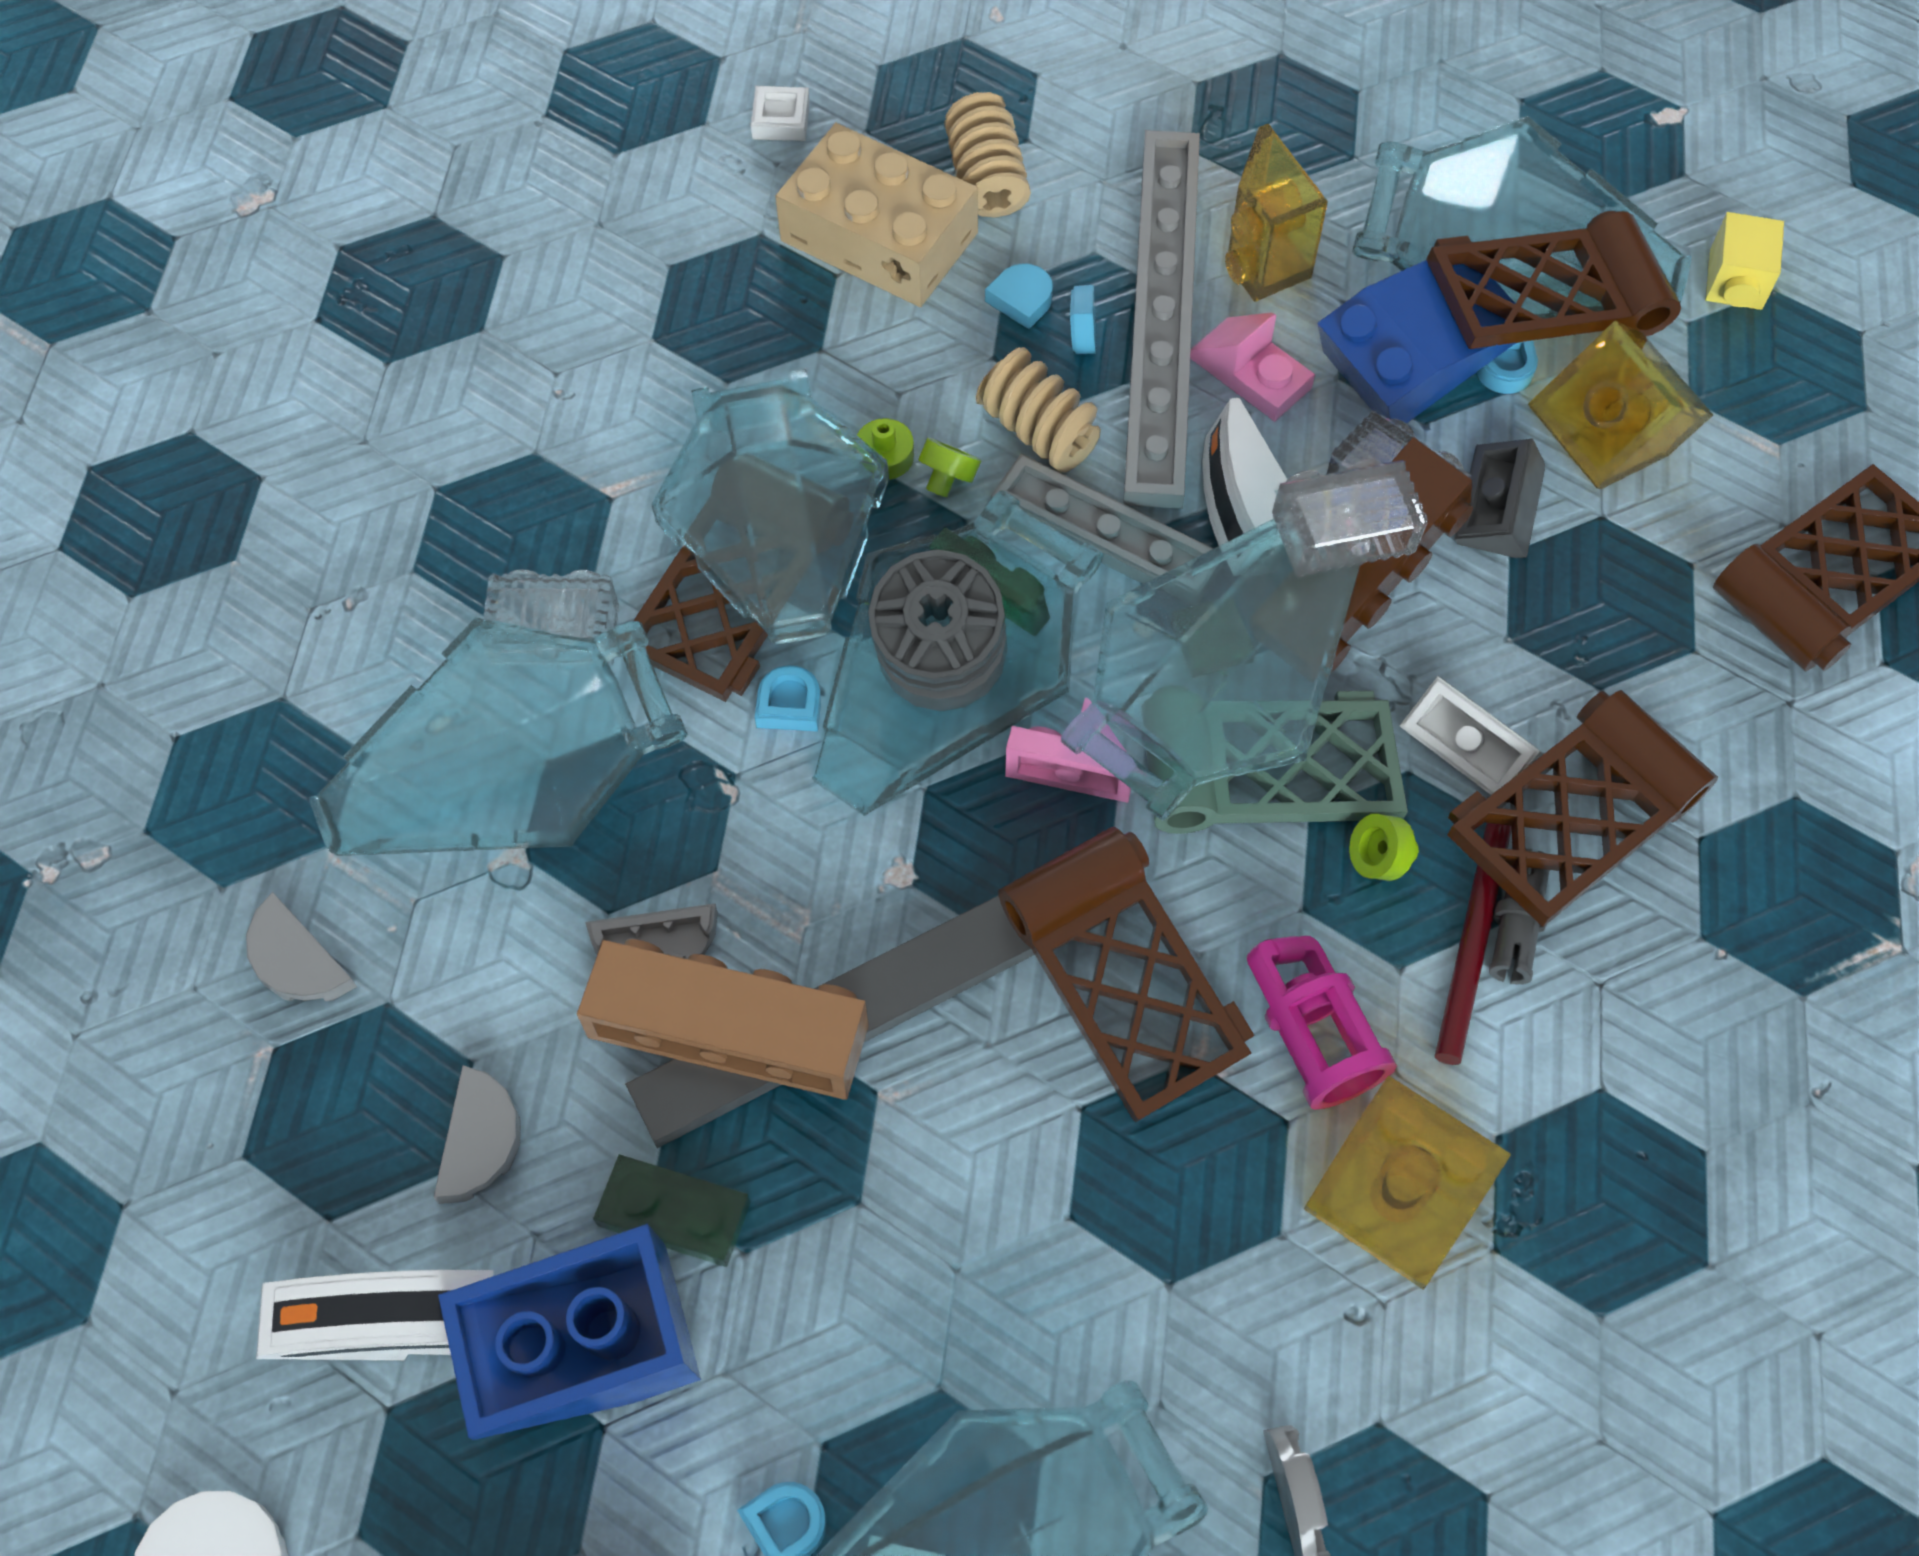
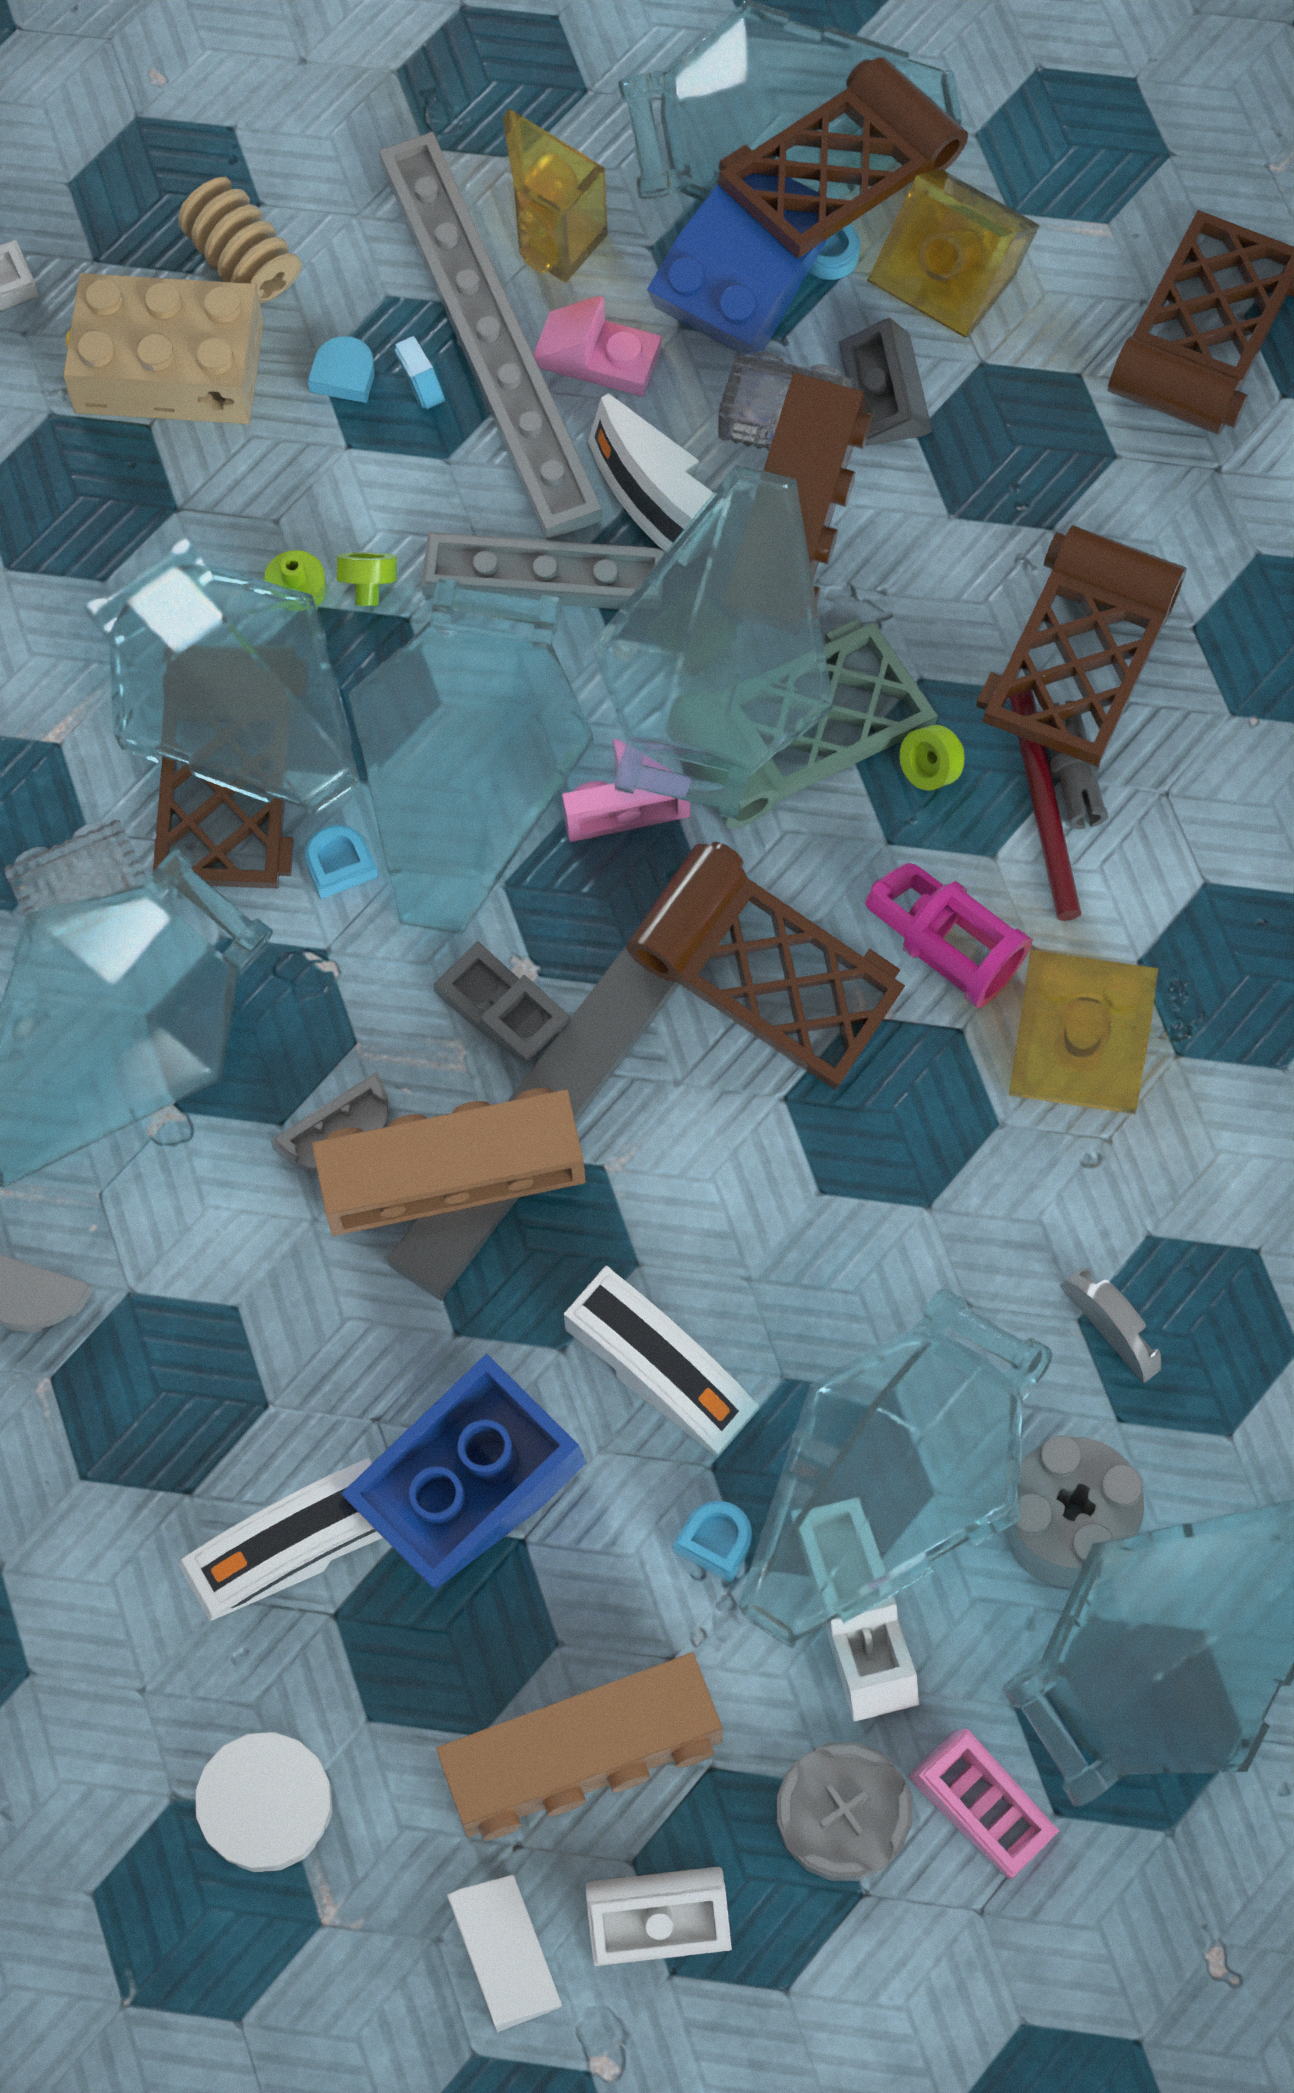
camera: 25 degrees left, 5 degrees up
light grey tile [434,1066,520,1204] -> none
clear green plate [593,1154,751,1267] -> none
dark grey wheel [868,549,1008,711] -> none
clear green plate [929,527,1050,637] -> none
tan piece [976,347,1101,473] -> none
clear brick [1272,459,1428,577] -> none
white slope [1400,676,1544,795] -> none
light yellow brick [1705,212,1784,310] -> none
none -> dark grey slope [434,941,570,1063]
none -> white slope [564,1266,759,1458]

